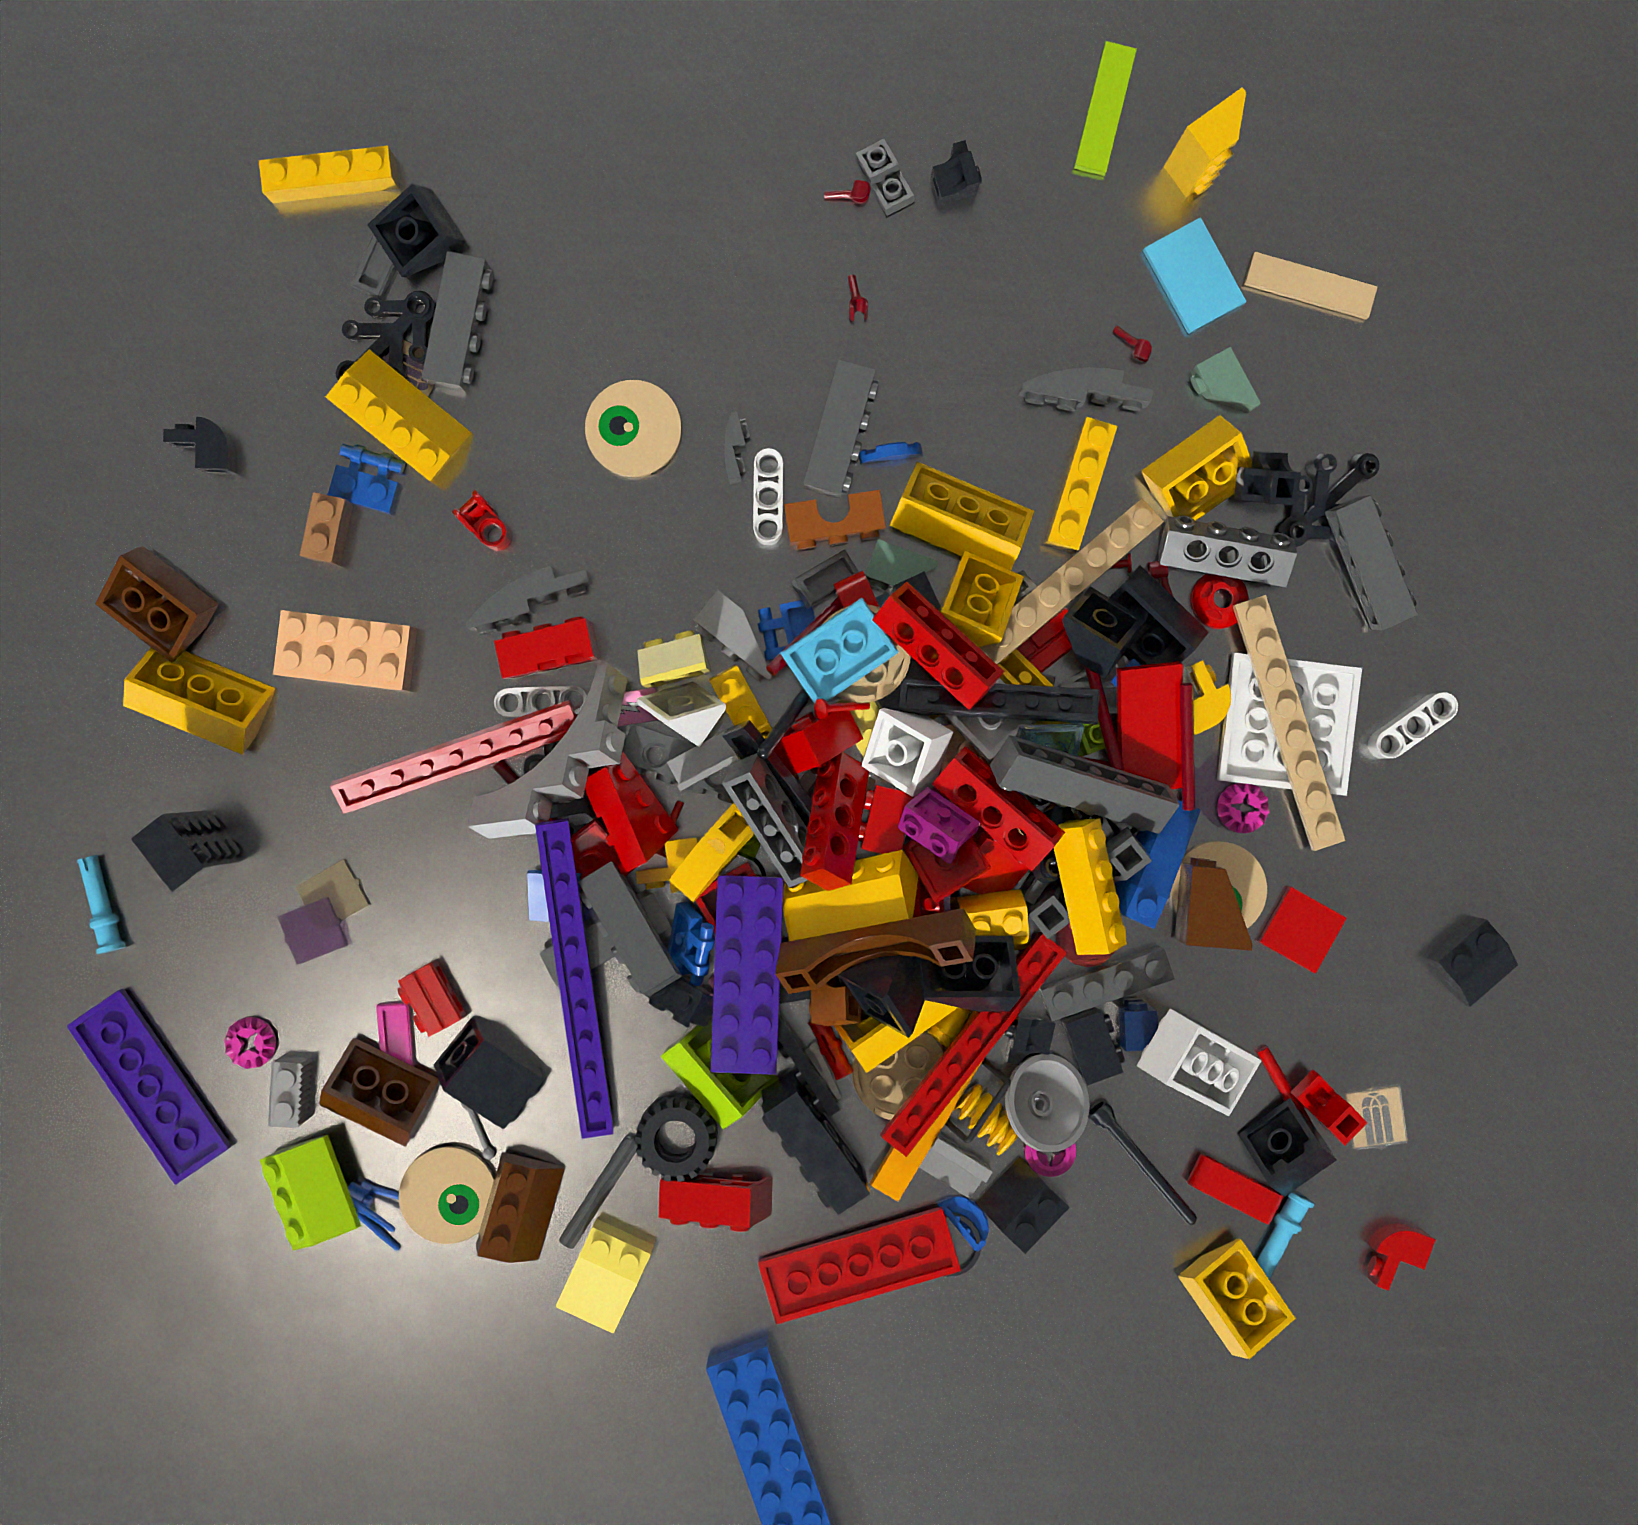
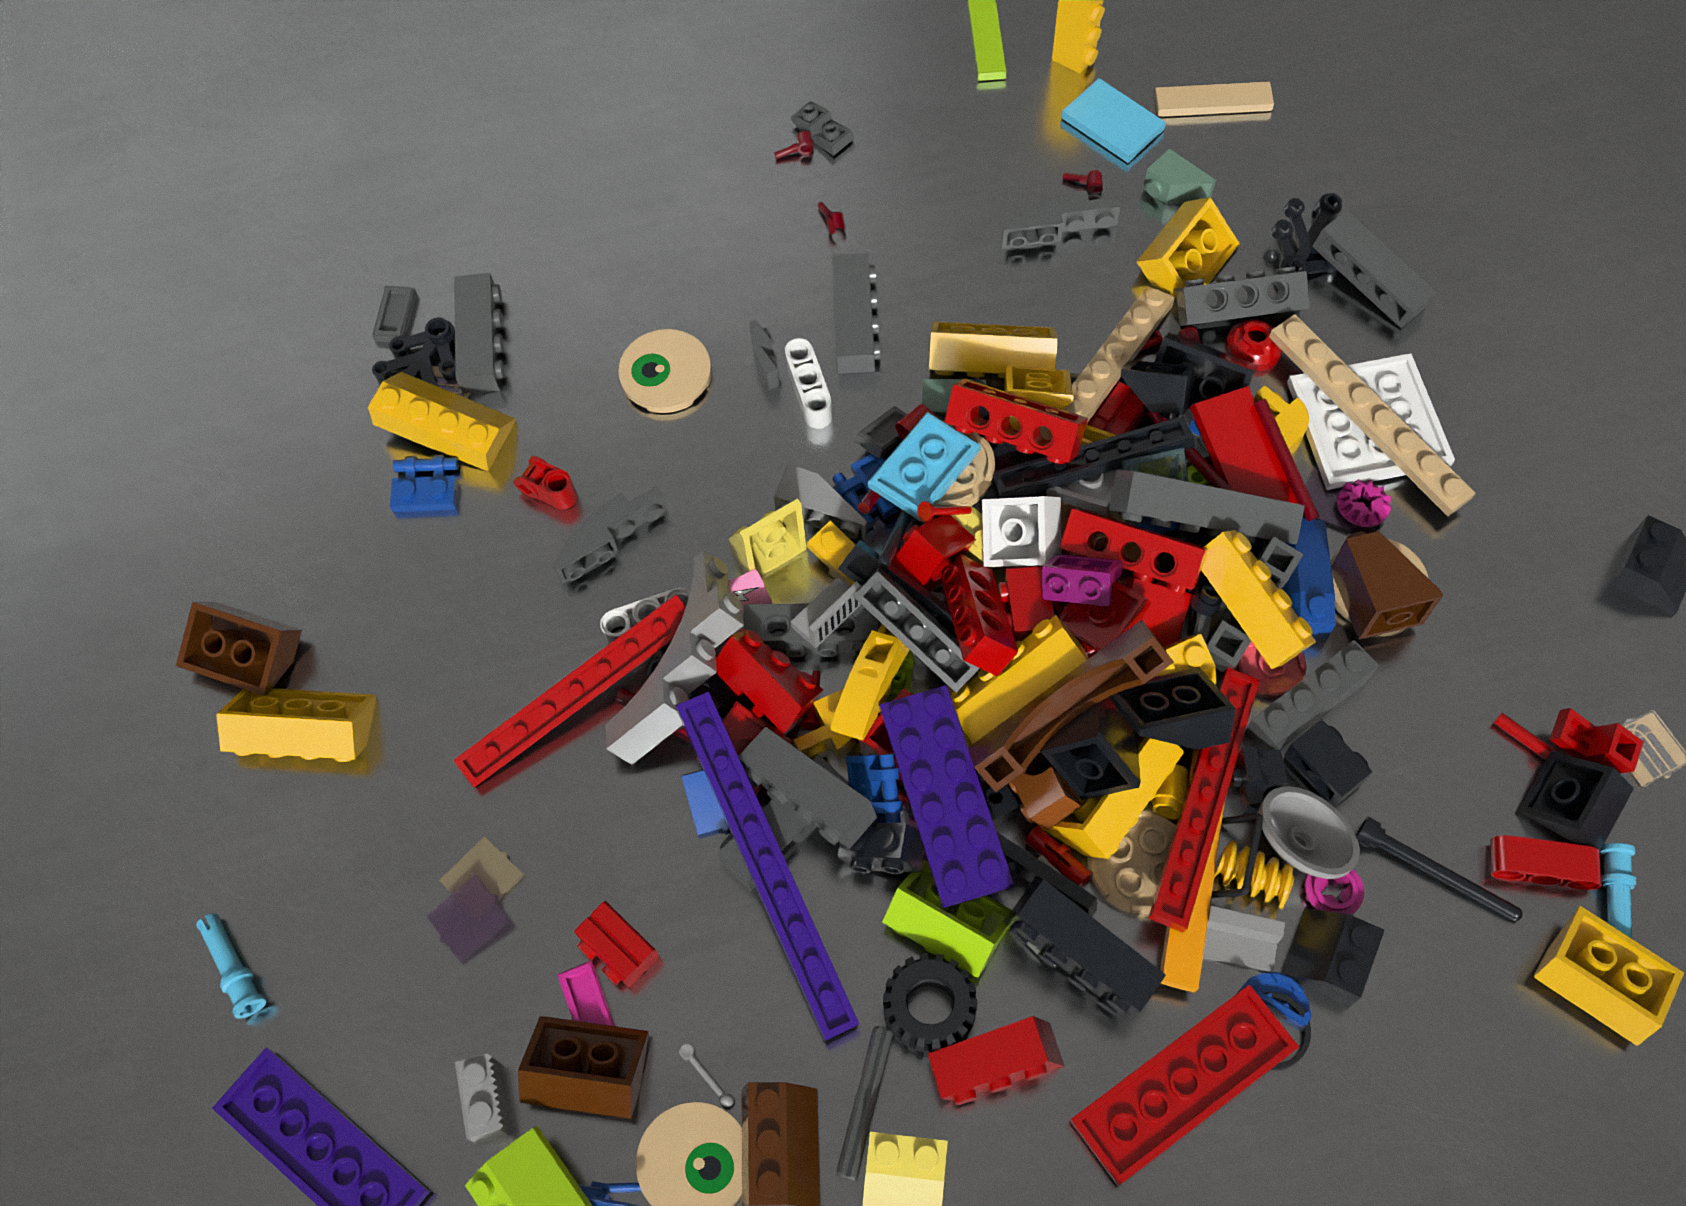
camera: 15 degrees left, 25 degrees down
black brick [130,811,242,892] -> none
black brick [163,417,237,474] -> none
dark pink gear [223,1017,276,1069] -> none
yellow brick [259,145,399,203] -> none
light nougat brick [273,610,418,692] -> none
medium nougat brick [299,492,354,566] -> none
black slope [367,183,466,277] -> none
black slope [433,1016,544,1130] -> none
red wedge [494,616,600,680] -> none
white slope [637,682,726,747] -> none
dark orange arch [784,490,886,550] -> none
blue tile [859,442,923,465] -> none
black brick [931,140,982,206] -> none
yellow brick [1044,417,1118,554] -> none
dark blue brick [1115,998,1158,1051] -> none
white brick [1136,1008,1261,1116] -> none
black brick [1234,451,1301,505] -> none
red tile [1257,886,1347,974] -> none
white beam [1368,692,1458,759] -> none

